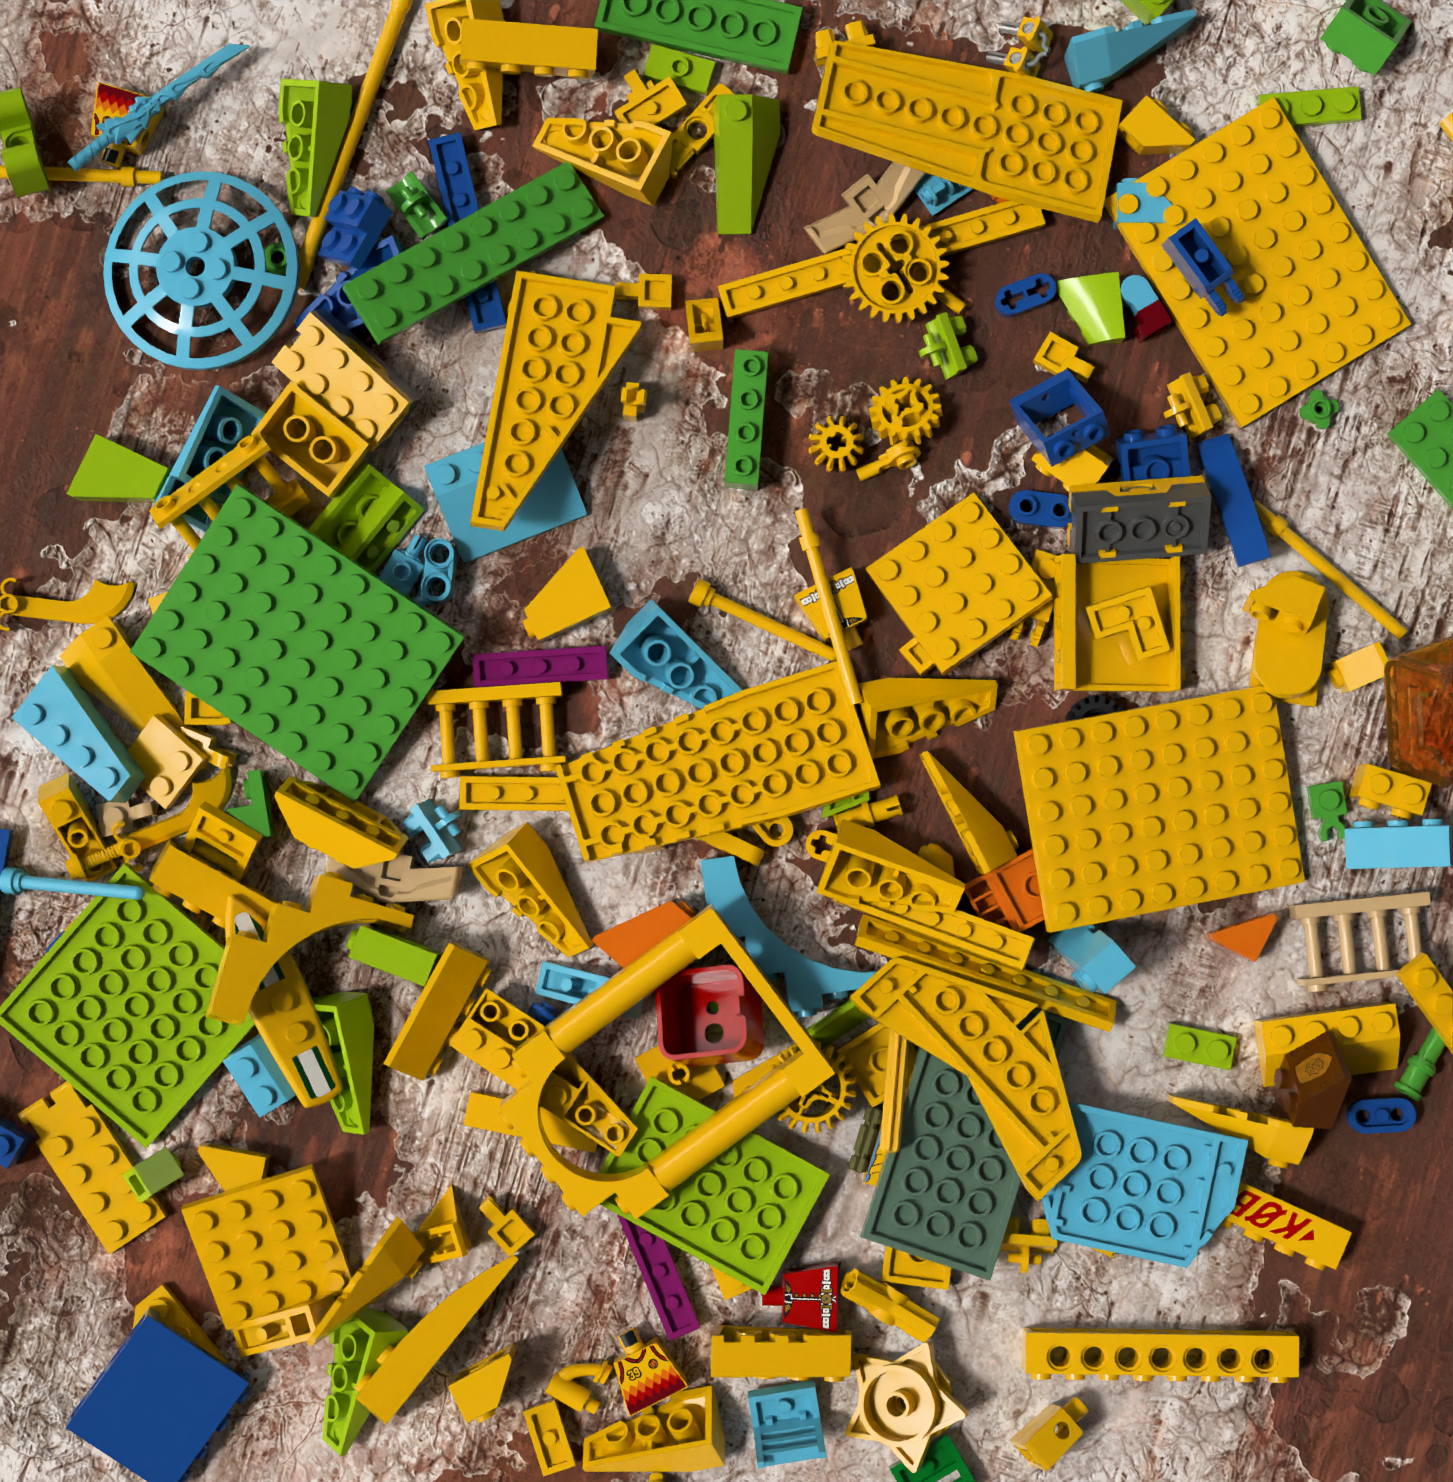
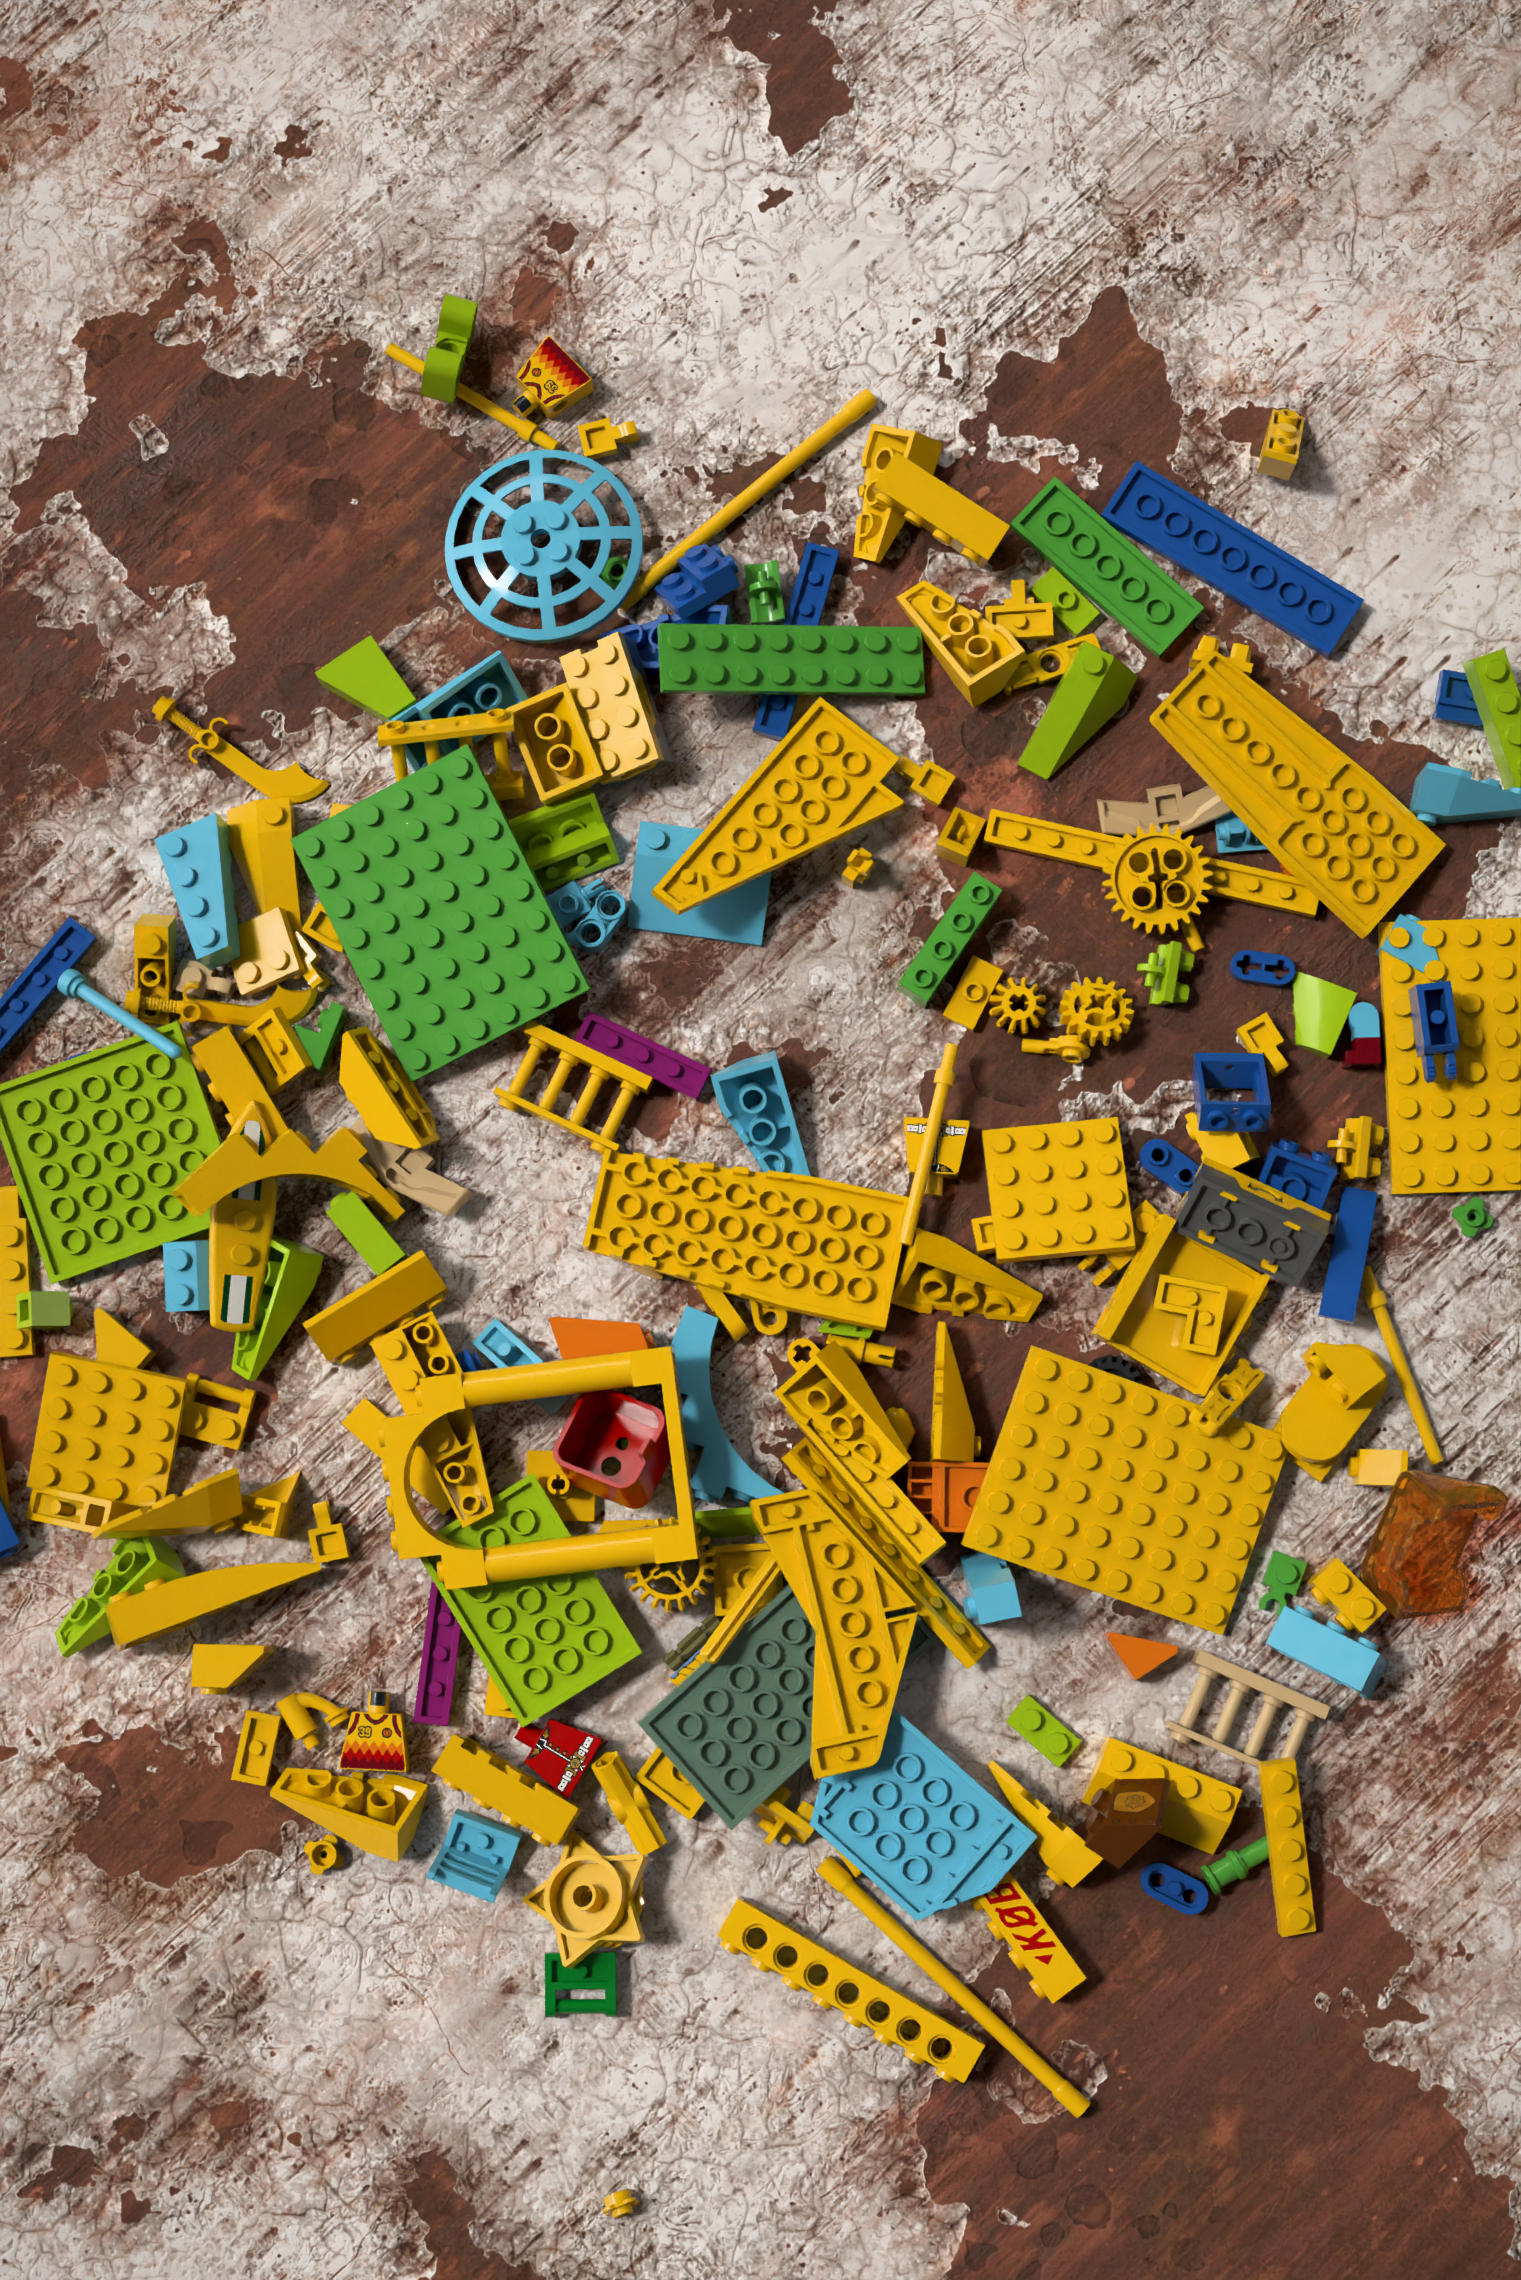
camera: 30 degrees right, 5 degrees down
medium azure sword [68,44,250,172] -> none
lime wedge [278,79,352,217] -> none
medium azure hips [403,798,463,863] -> none
yellow plate [459,776,568,811] -> none
yellow wedge [467,821,593,958] -> none
yellow slope [522,546,612,643] -> none
yellow piece [688,578,837,661] -> none
piece [986,16,1053,77] -> none
yellow torso [1010,1396,1089,1471] -> none
yellow slope [1117,95,1196,155] -> none
none -> yellow plate [179,1372,257,1451]
none -> yellow plate [577,418,639,460]
none -> yellow piece [816,1855,1091,2118]
none -> yellow plate [942,955,1003,1032]
none -> yellow piece [1189,1358,1265,1436]

